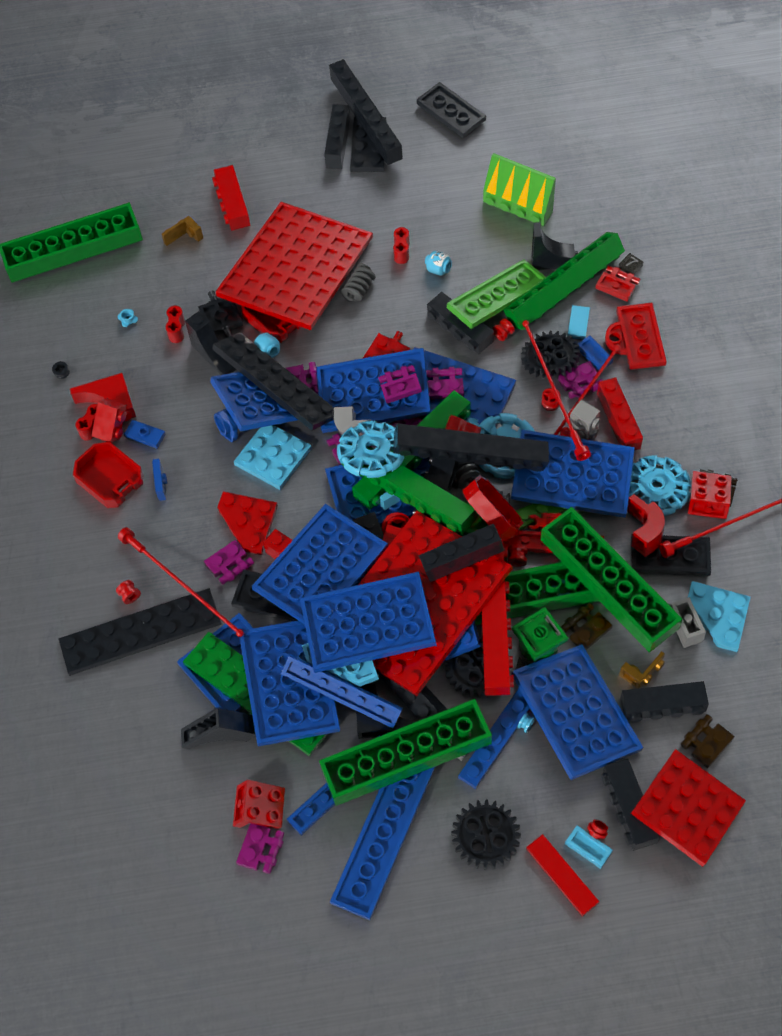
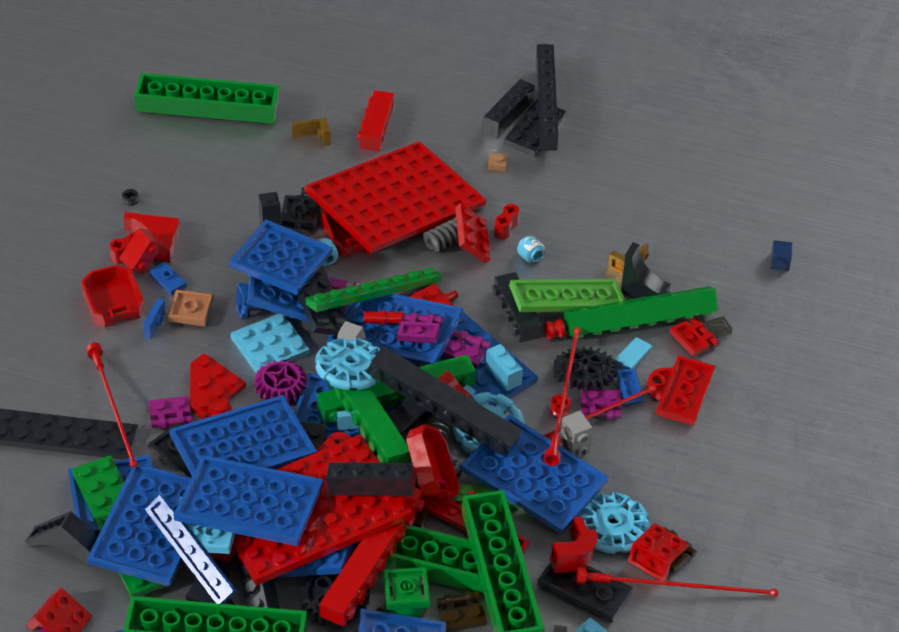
camera: 20 degrees right, 15 degrees down
red wheel [116,580,141,604] -> none
medium azure plate [117,309,138,327] -> none
red axle [165,305,185,343] -> none
black plate [417,82,486,138] -> none
bright green slope [483,153,556,226] -> none
red wheel [507,544,528,567] -> none
red brick [597,377,643,451] -> none
none -> nougat plate [167,290,214,326]
none -> blue plate [229,220,333,295]
none -> magenta gear [254,359,308,404]
none -> green plate [306,267,442,312]
none -> red pin [364,310,404,325]
none -> red plate [455,203,491,263]
none -> medium azure brick [485,344,523,391]
none -> medium nougat plate [488,153,508,172]
none -> pearl gold bracket [608,243,649,275]
none -> dark blue brick [770,240,792,271]

